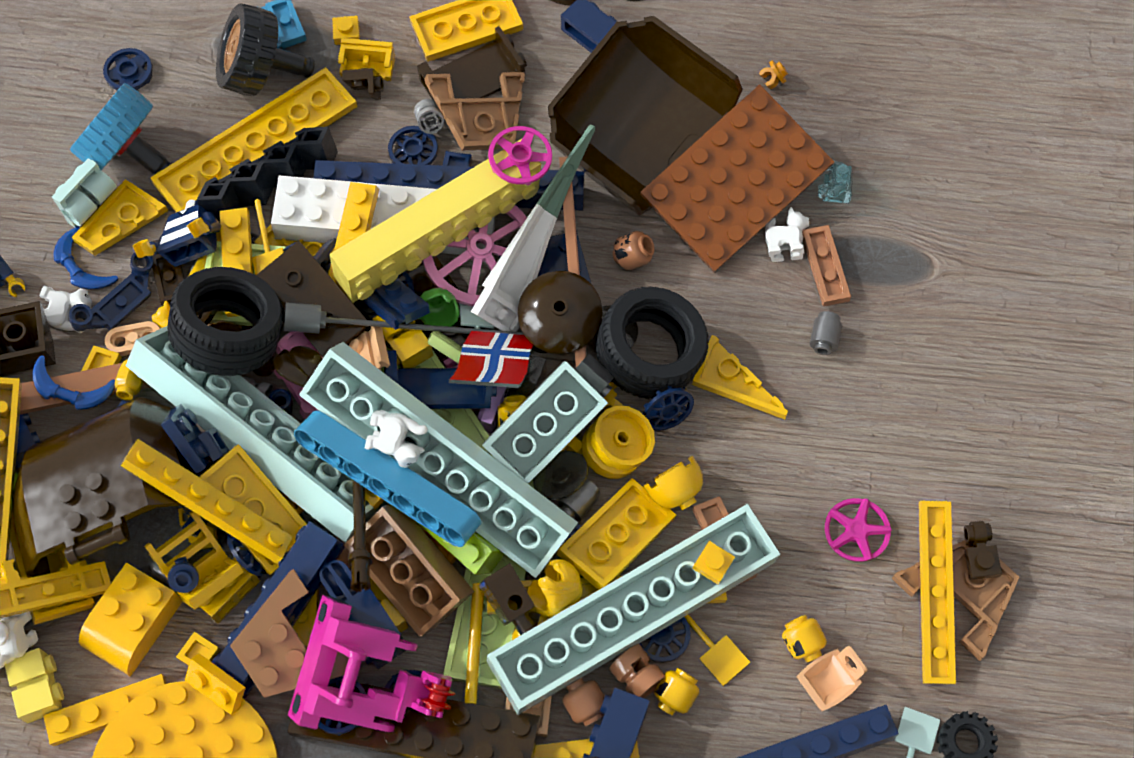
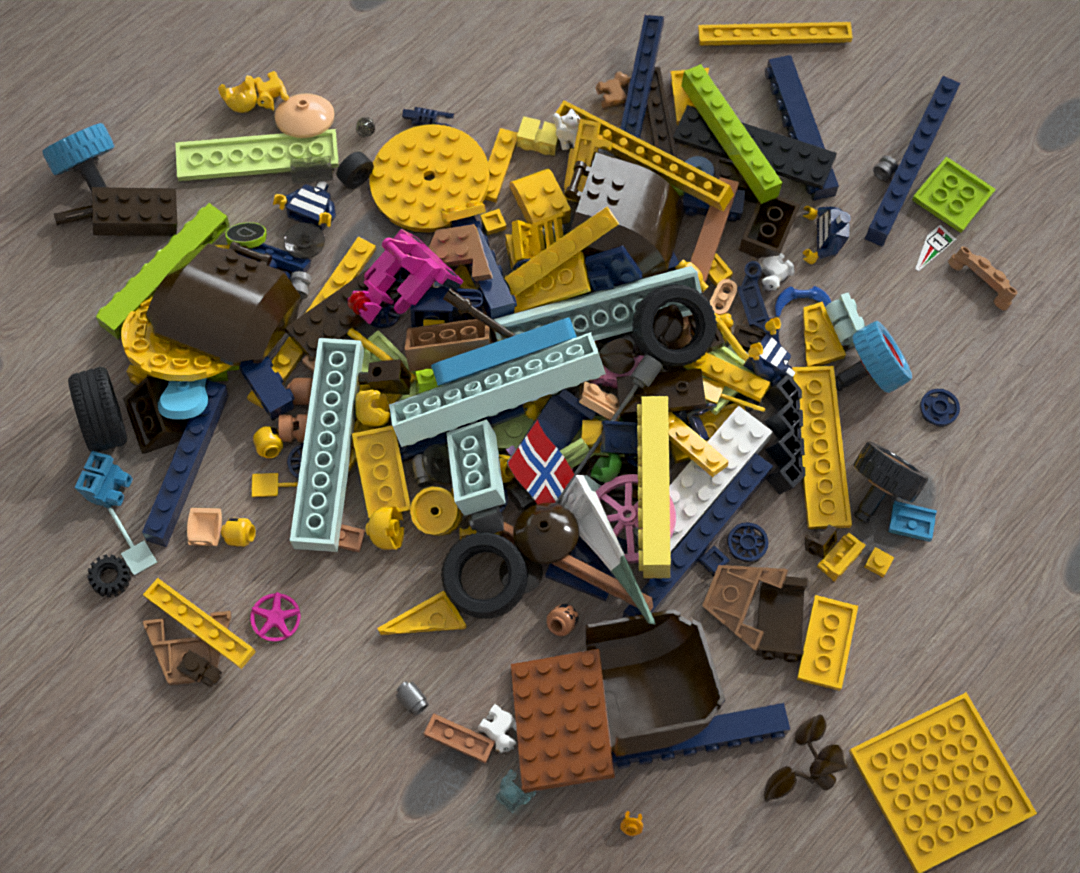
camera: 120 degrees right, 0 degrees up
blue piece [33,356,115,410] -> none
dark blue plate [168,557,199,593] -> none
white animal [365,410,428,468] -> none
light grey wheel [414,99,444,134] -> none
dark pink wheel [488,126,552,185] -> none
dark blue wheel [642,386,694,431] -> none
yellow plate [692,541,735,584] -> none

